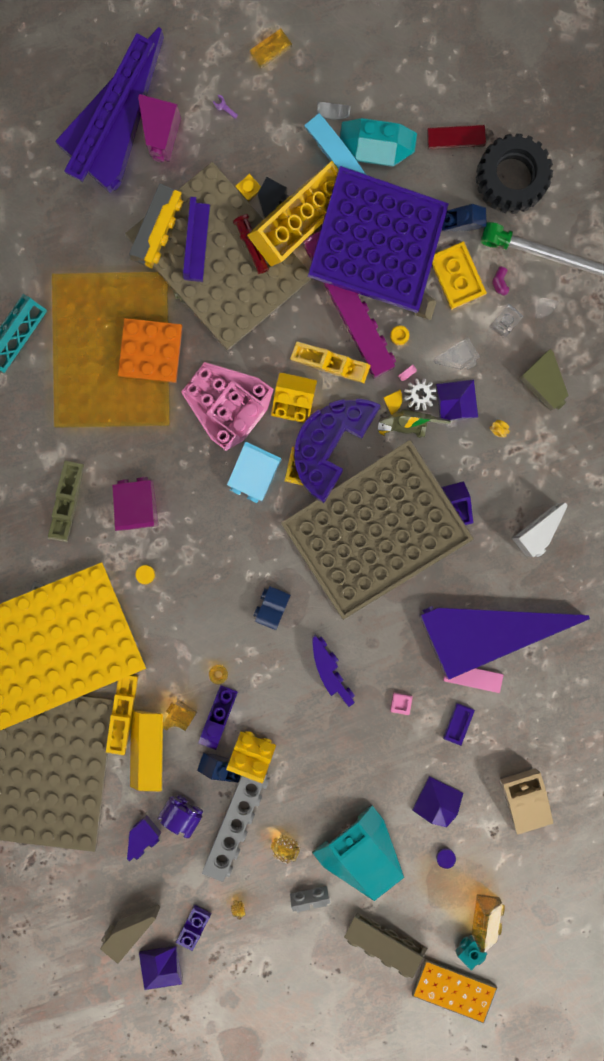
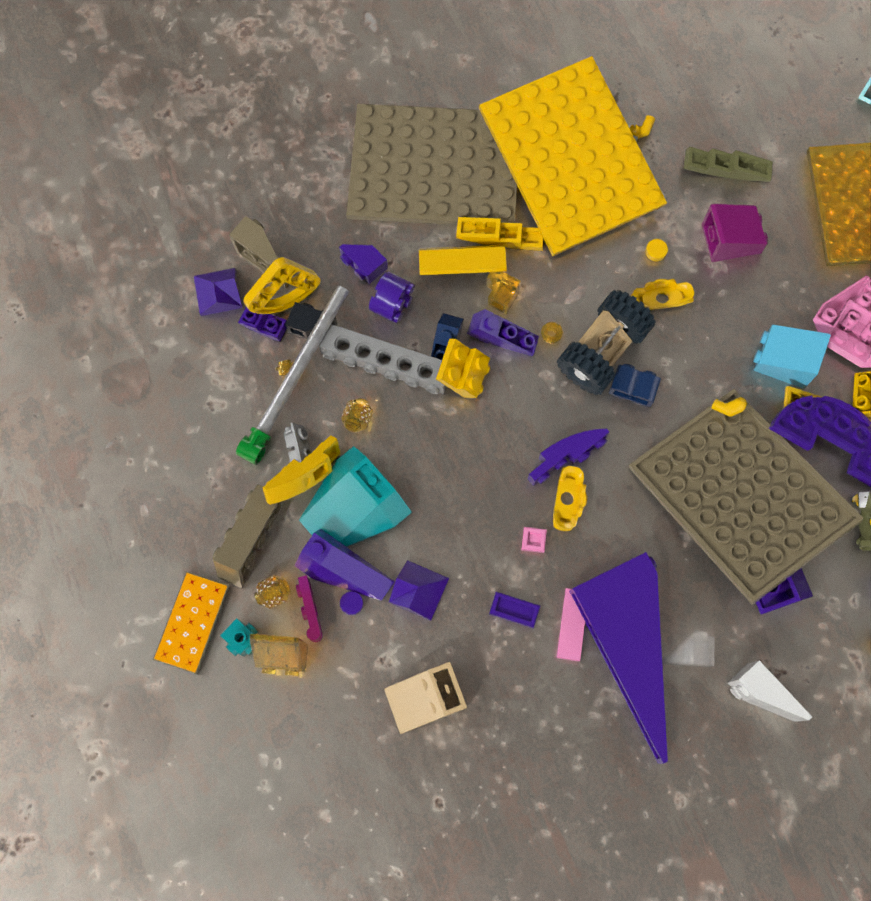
camera: 90 degrees right, 15 degrees down
none -> flat silver piece [236,285,349,465]
none -> yellow beam [243,257,321,314]
none -> clear yellow head [254,575,291,609]
none -> yellow slope [262,435,341,505]
none -> black slope [285,302,338,339]
none -> dark purple wedge [295,529,395,601]
none -> magenta plate [295,575,323,643]
none -> yellow piece [553,466,587,531]
none -> black plate [557,290,656,395]
none -> yellow arm [629,115,655,139]
none -> yellow piece [631,279,694,310]
none -> clear slope [662,631,714,667]
none -> yellow arm [711,397,747,417]

